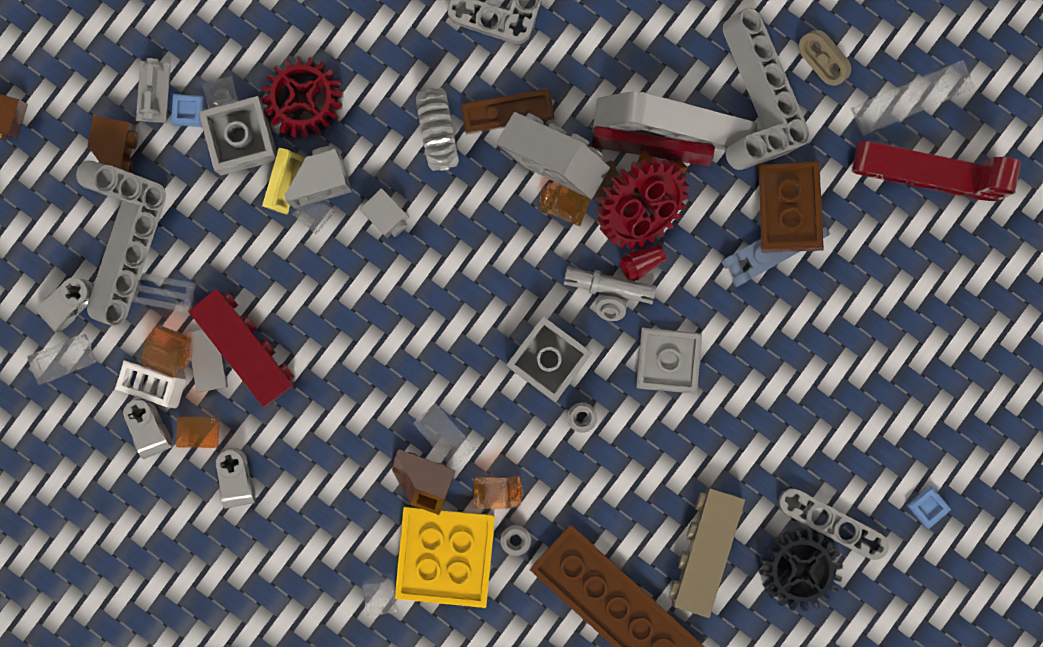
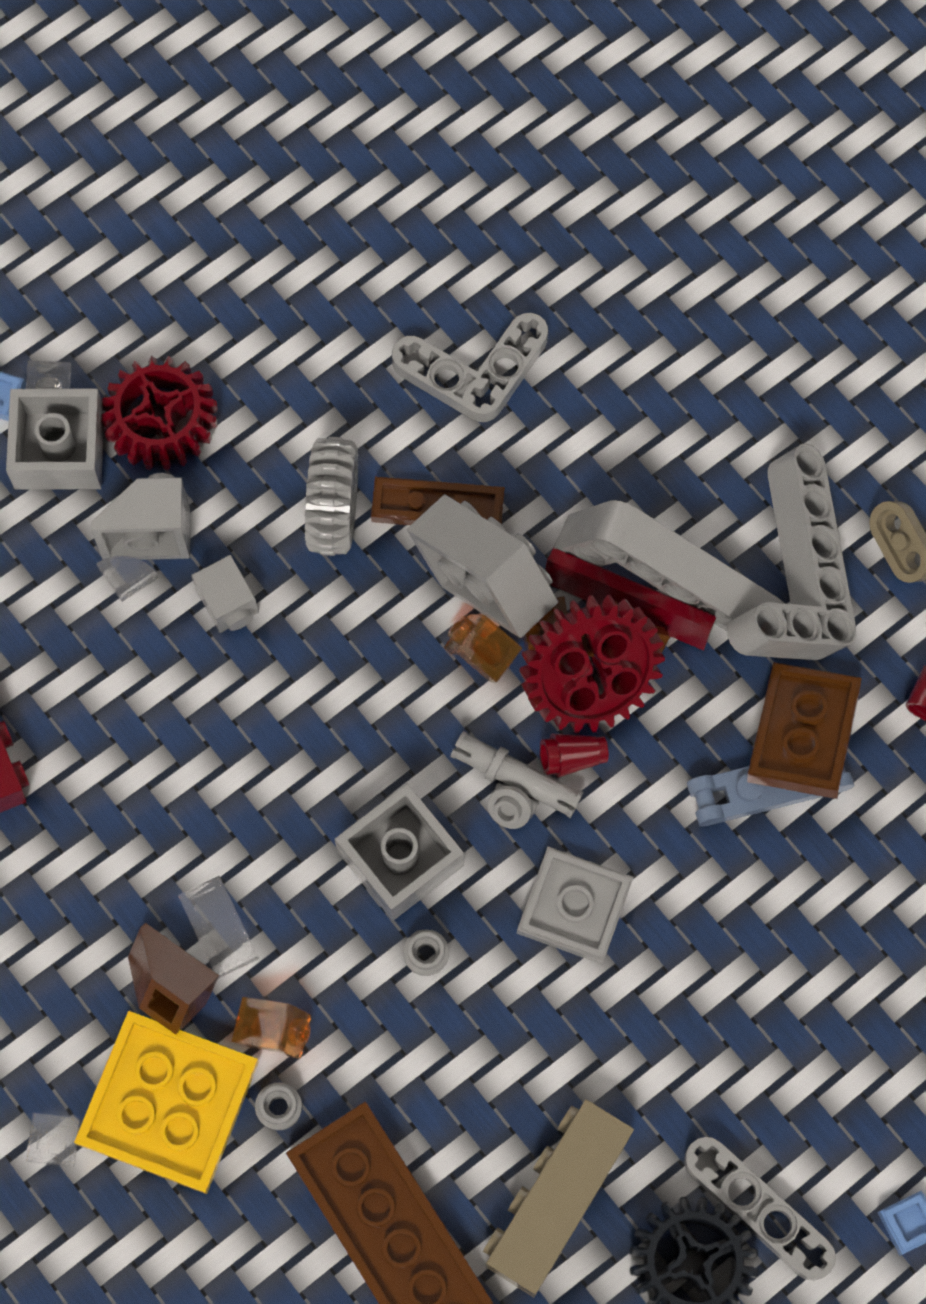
camera: 10 degrees right, 15 degrees down
light yellow tile [262,148,304,214] -> none

